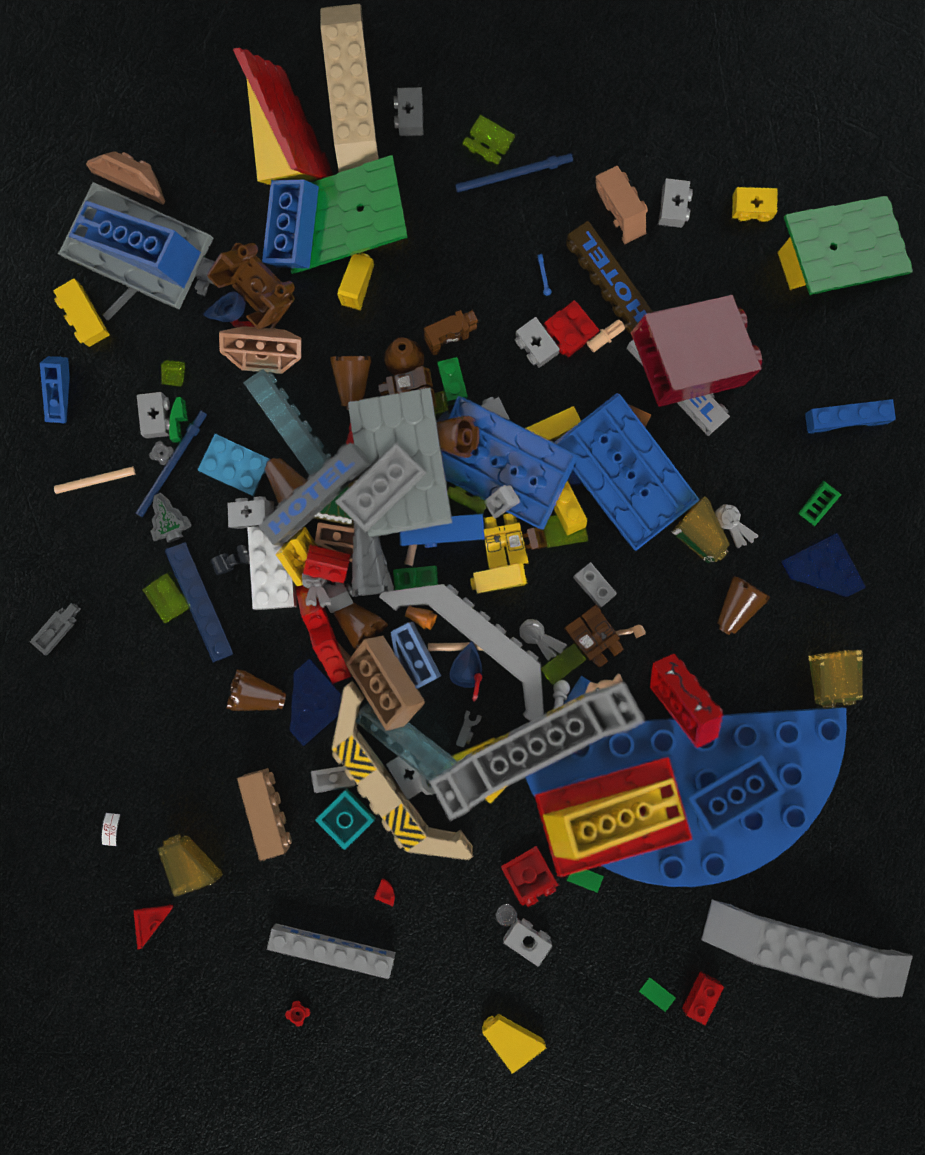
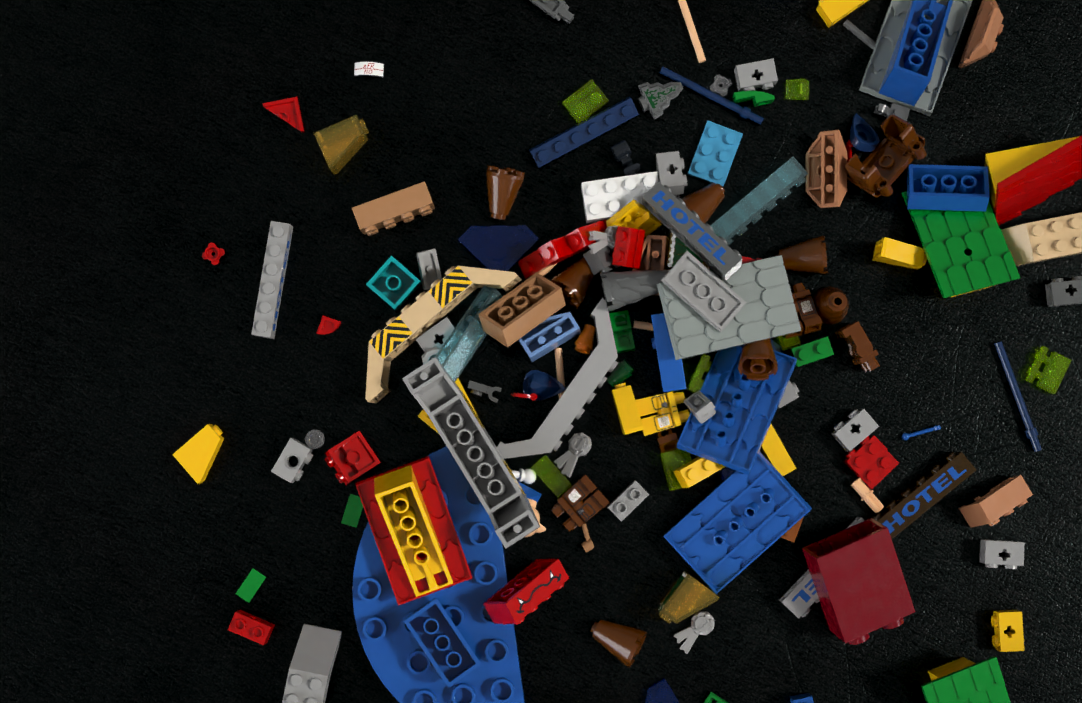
camera: 85 degrees right, 0 degrees up
none -> dark green cone [607,359,634,388]

